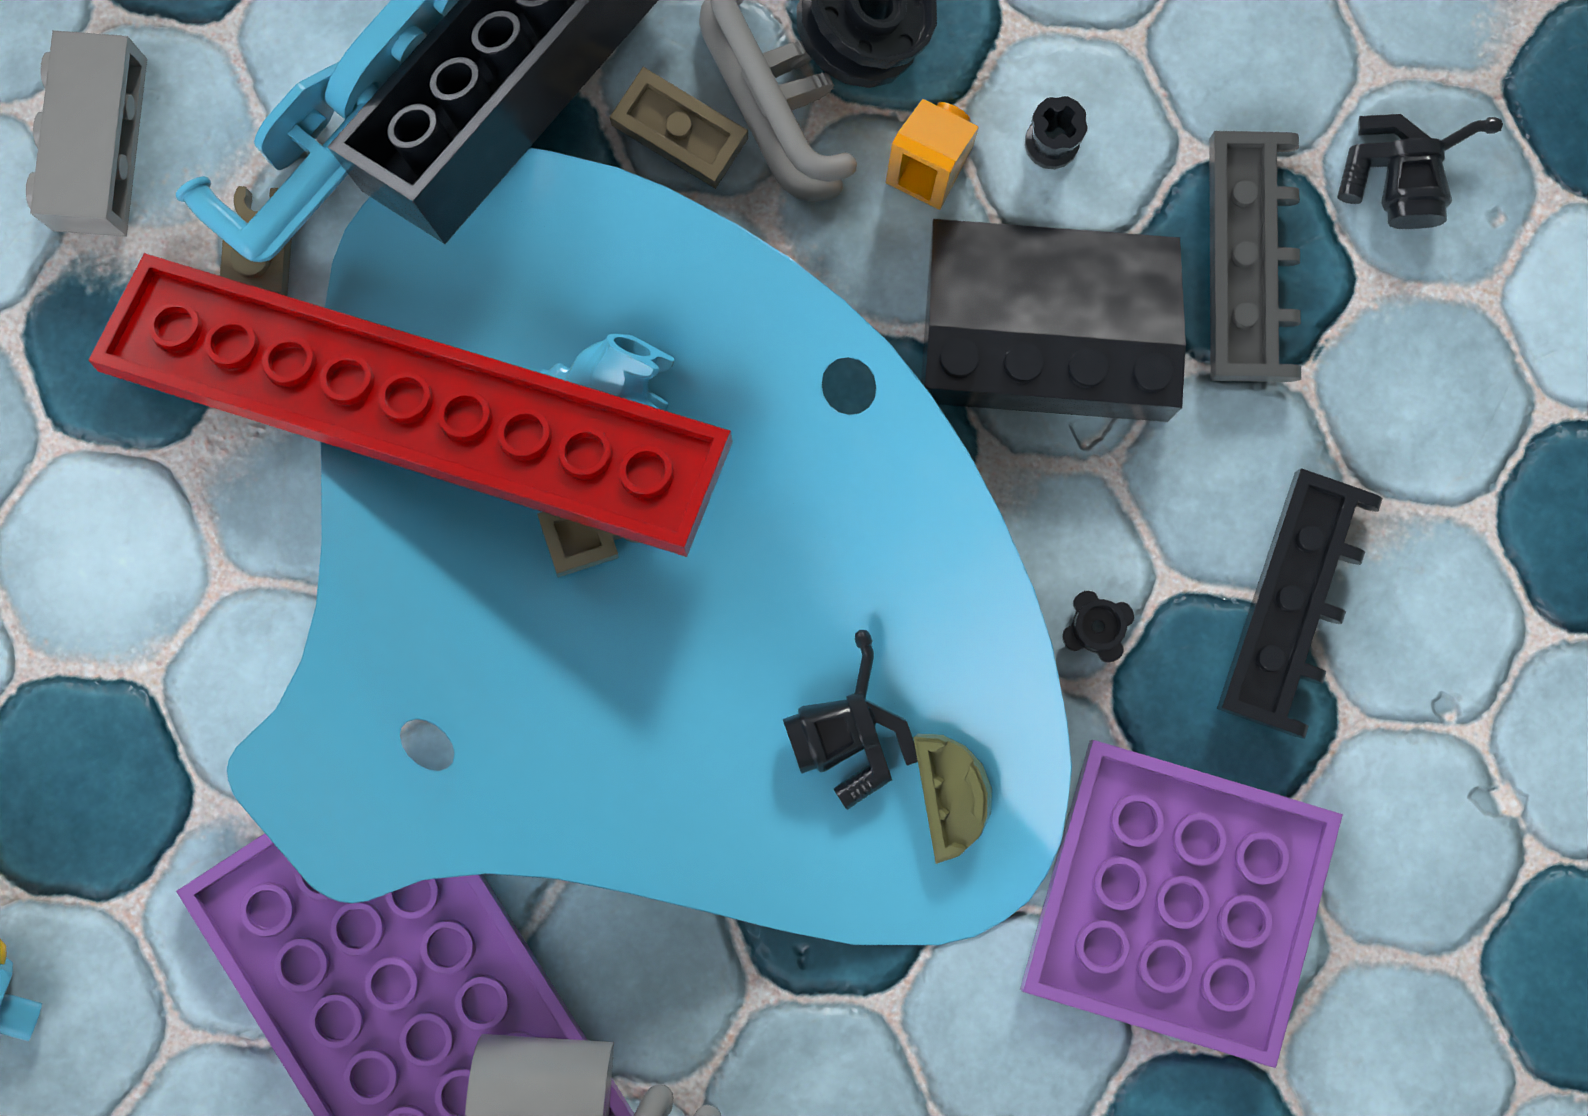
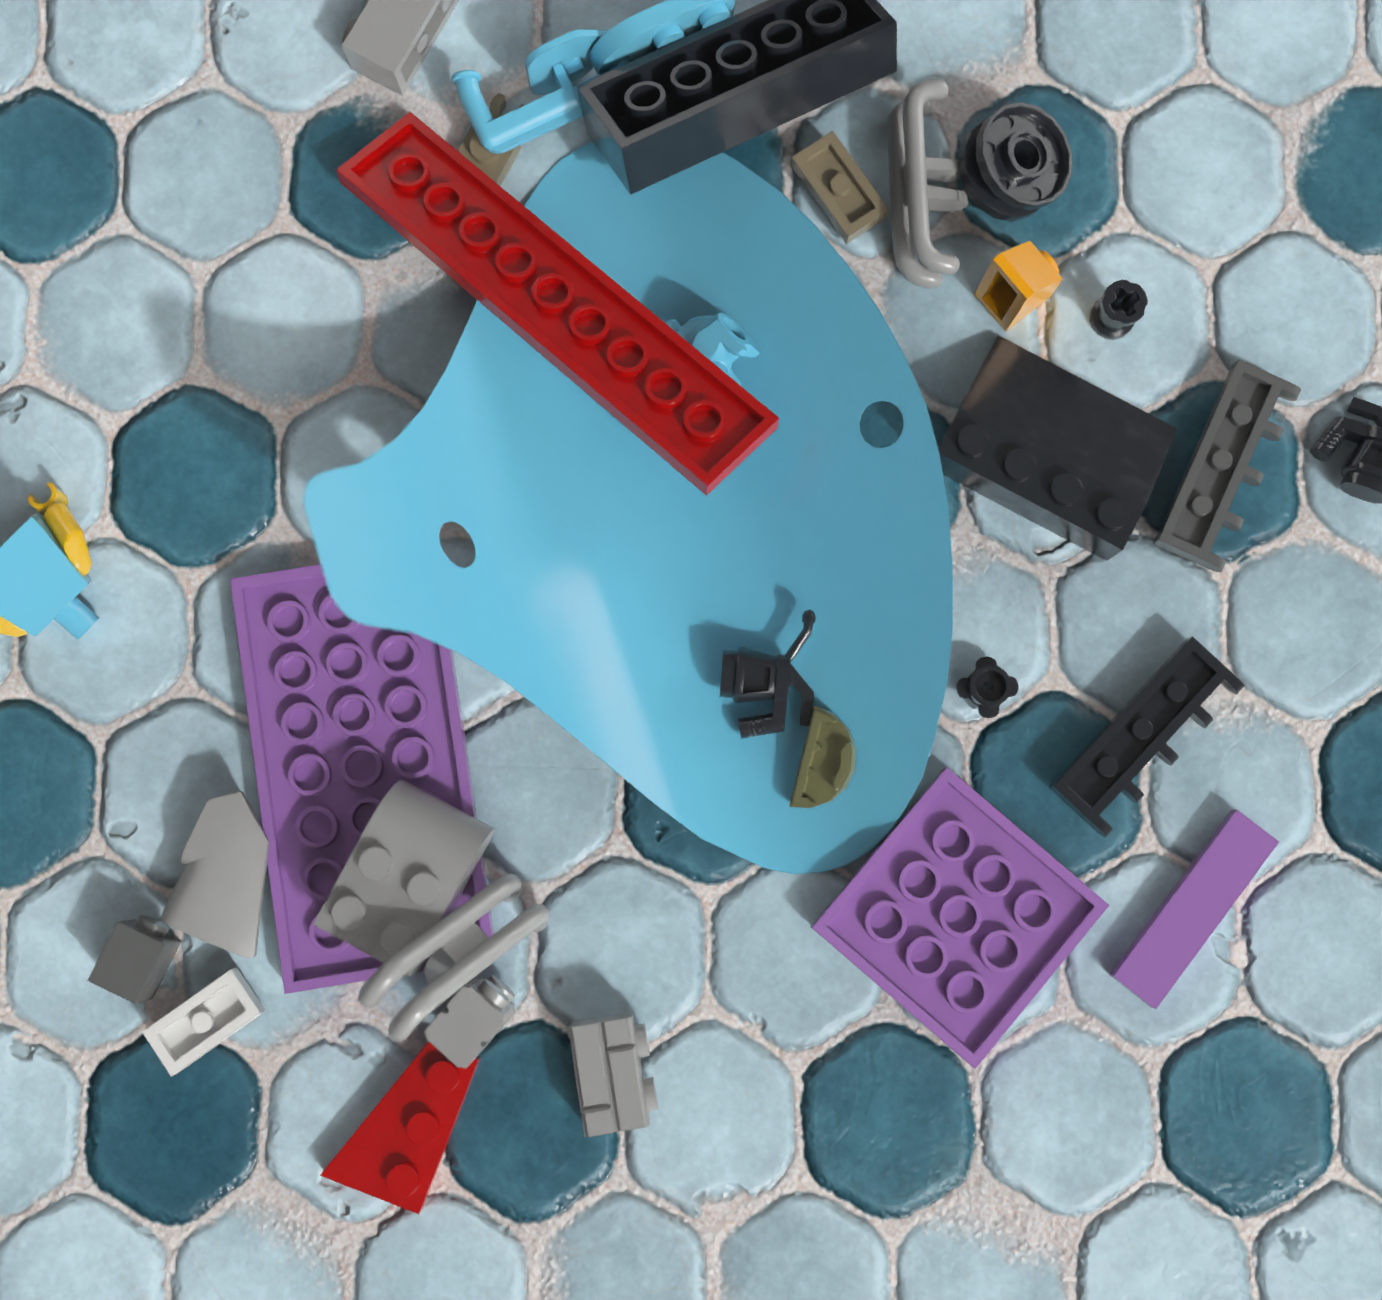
camera: 25 degrees right, 0 degrees up
dark tan plate [537,512,640,577] -> none
none -> medium lavender tile [1109,809,1279,1009]

